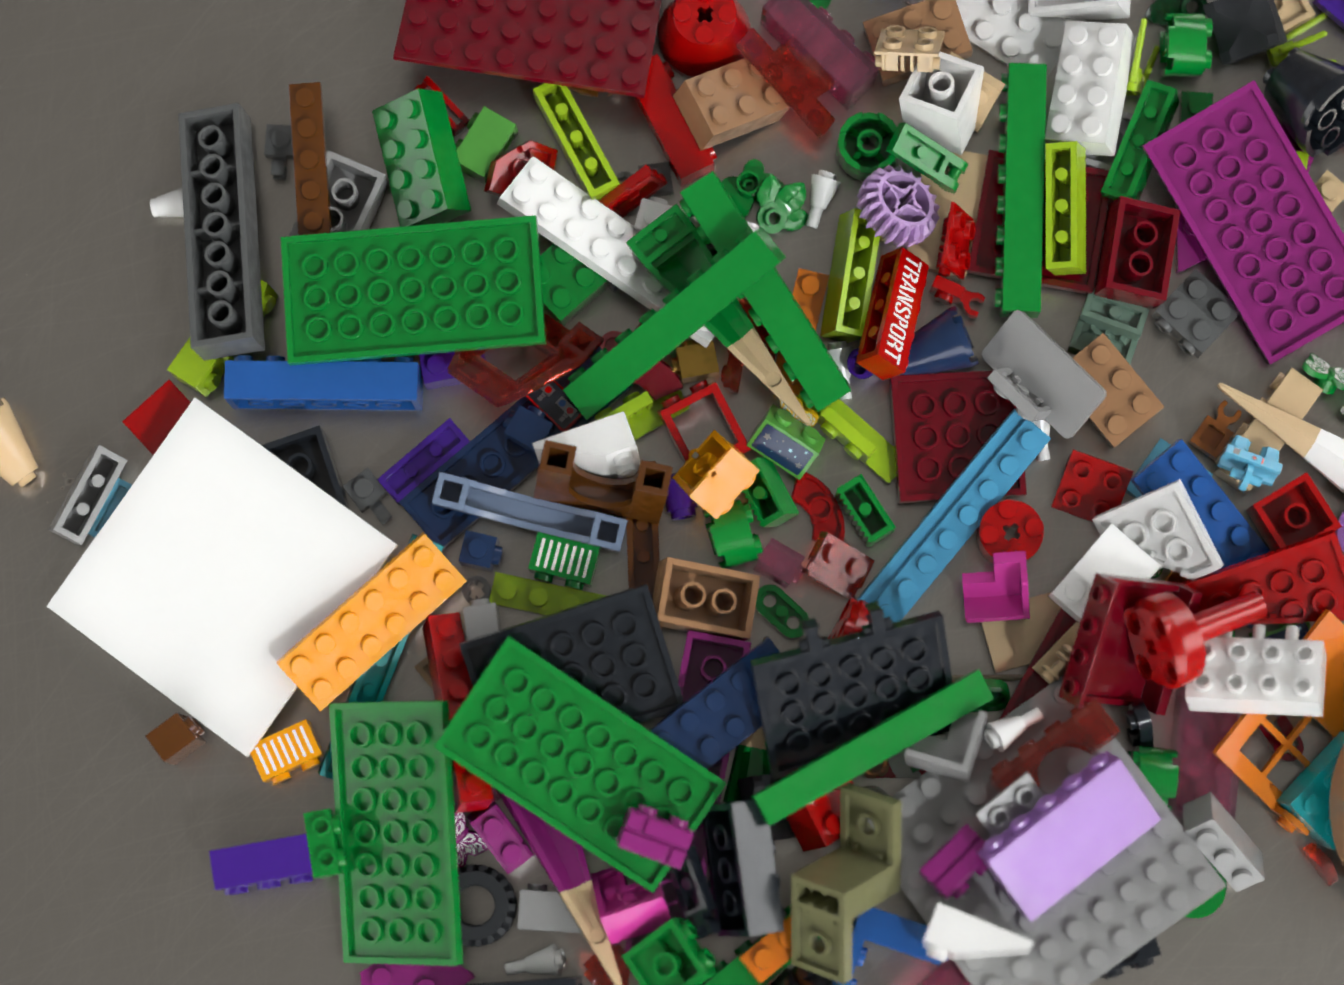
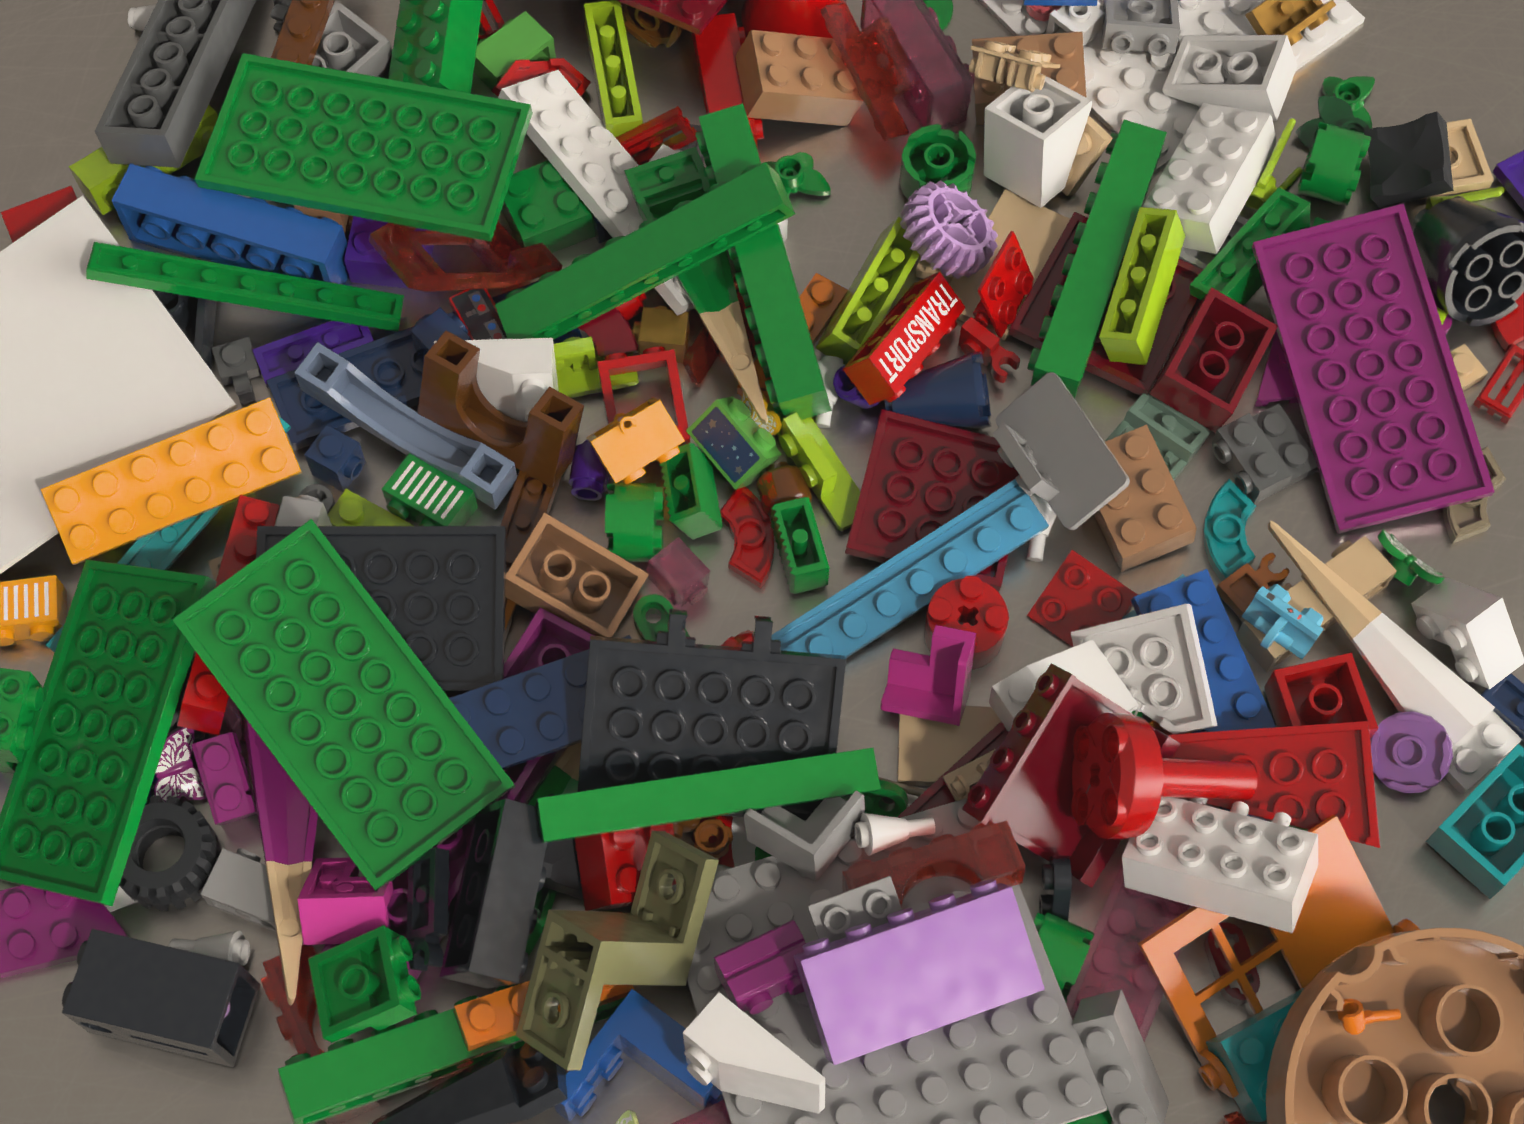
camera: 15 degrees right, 15 degrees down
magenta brick [616,803,694,870] -> none
green plate [756,174,808,234] -> none
clear red plate [801,531,875,600] -> none
white cone [805,170,841,229] -> none
plate [886,122,968,193] -> none
none -> green tile [86,242,404,332]
none -> reddish brown head [756,462,812,517]
none -> teal tile [1203,479,1256,581]

